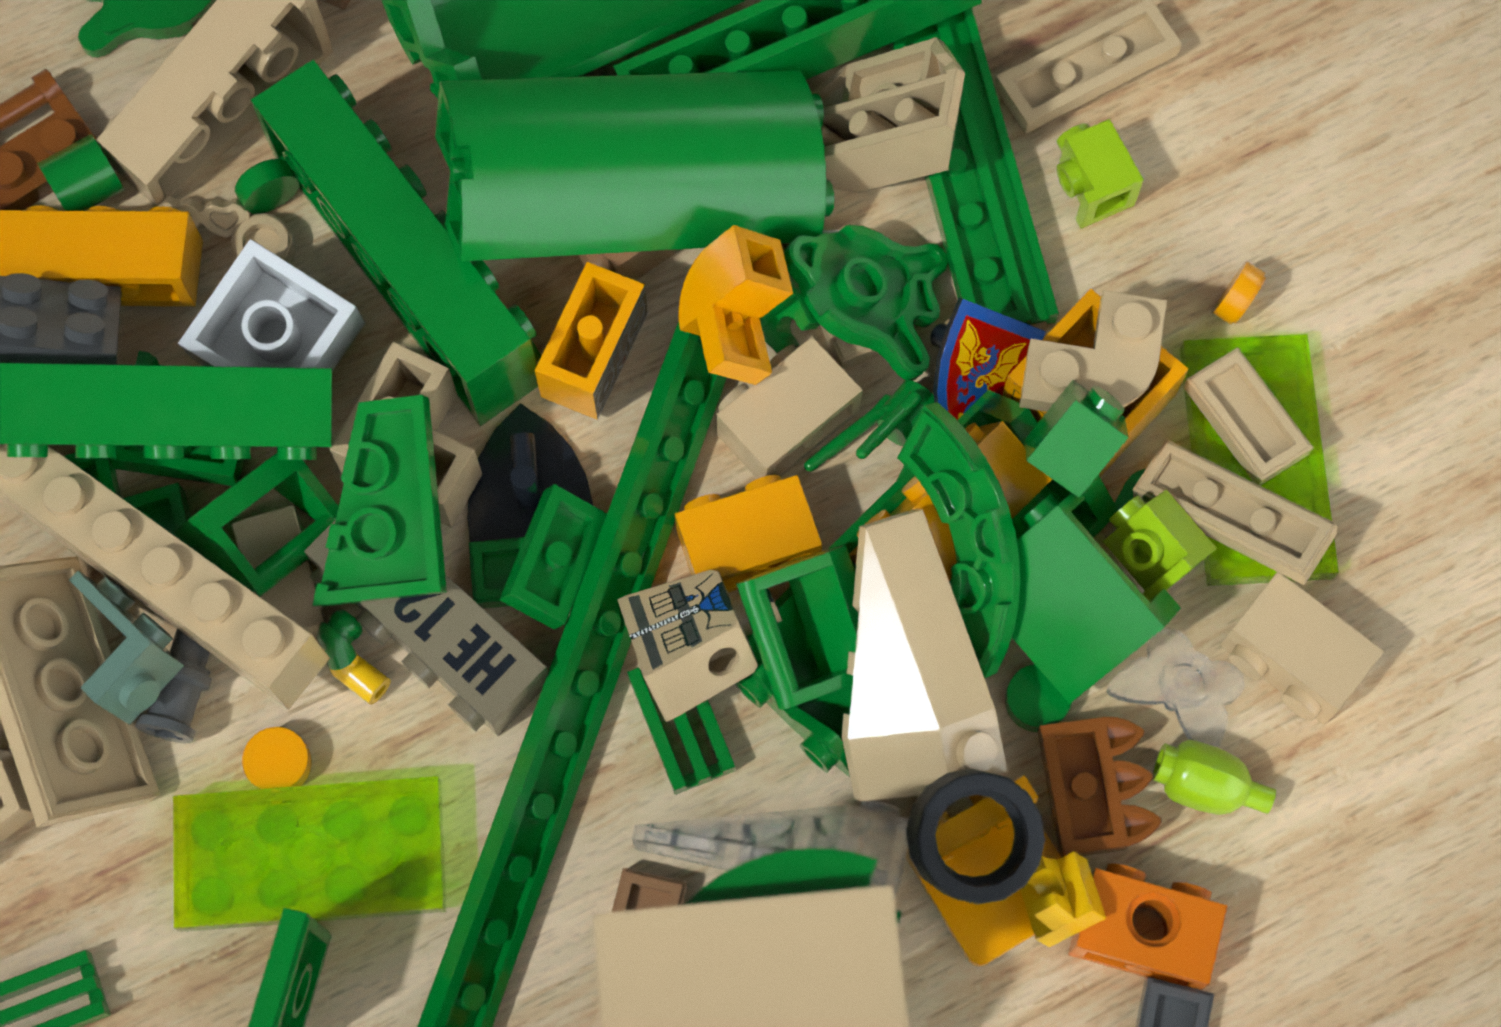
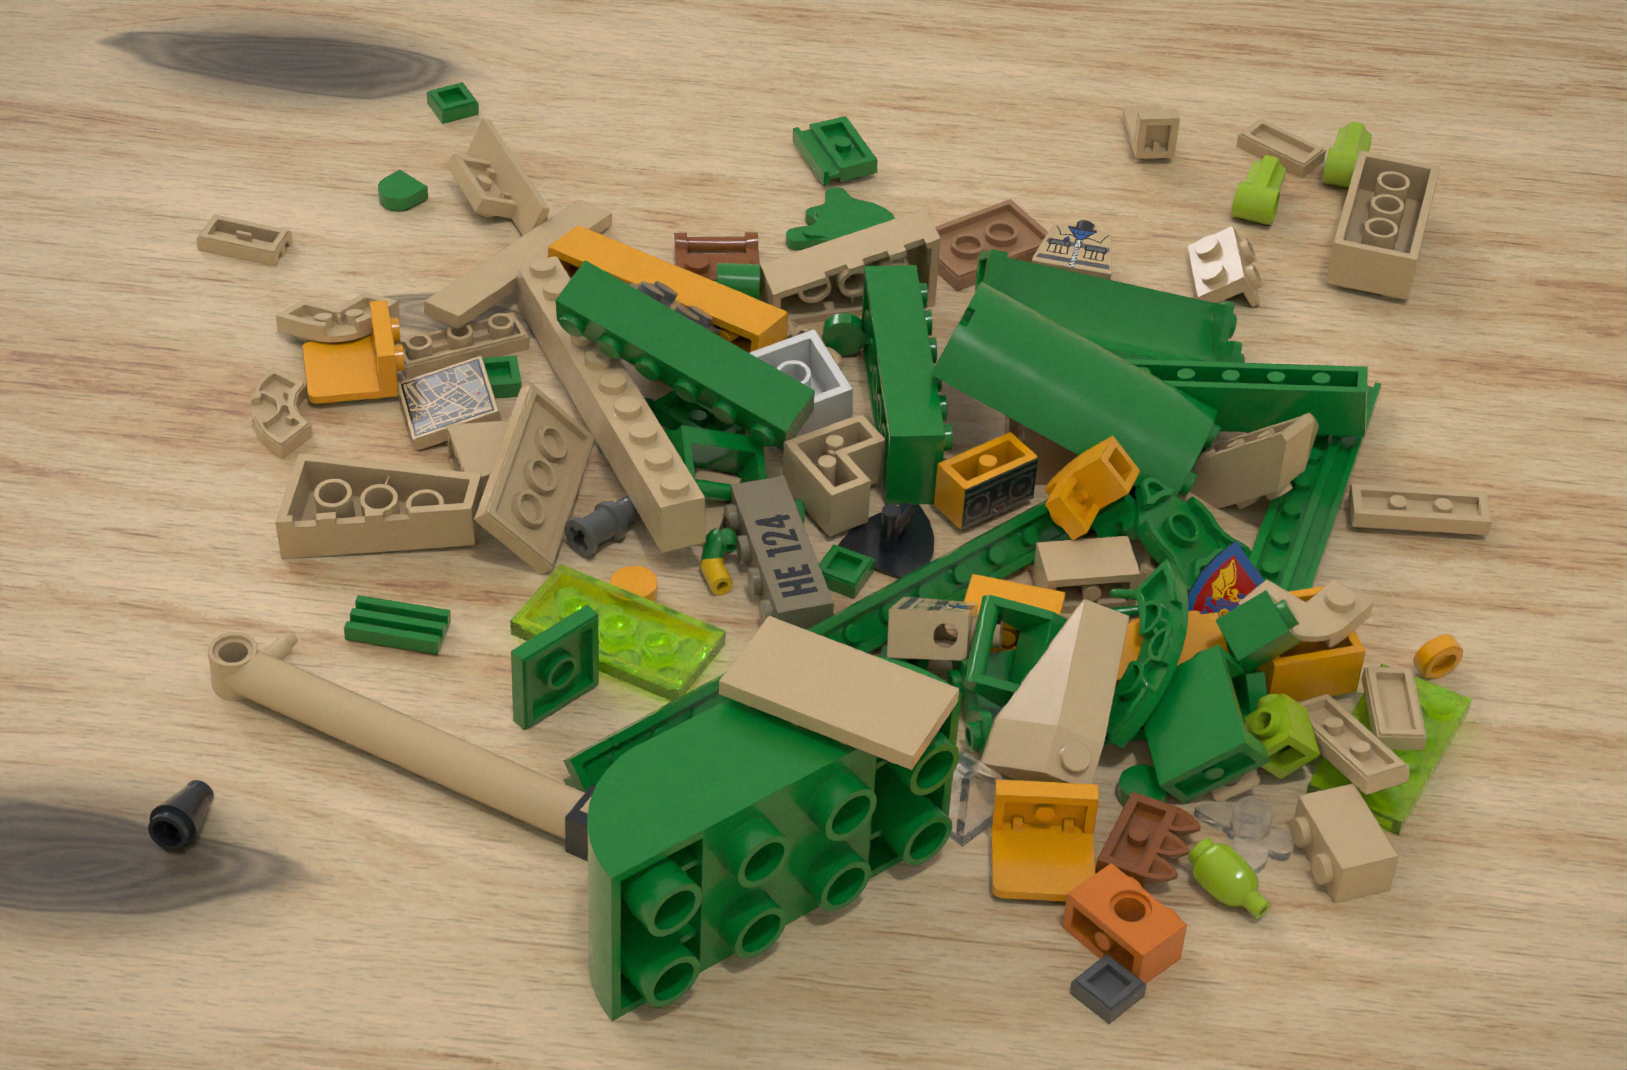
camera: 30 degrees right, 30 degrees down
sand green bracket [69,570,184,725] -> none
green wing [312,395,447,607] -> none
green plate [499,484,607,630] -> none
black tyre [906,769,1045,905] -> none
yellow tile [1020,852,1106,947] -> none
lime brick [1057,119,1144,229] -> none

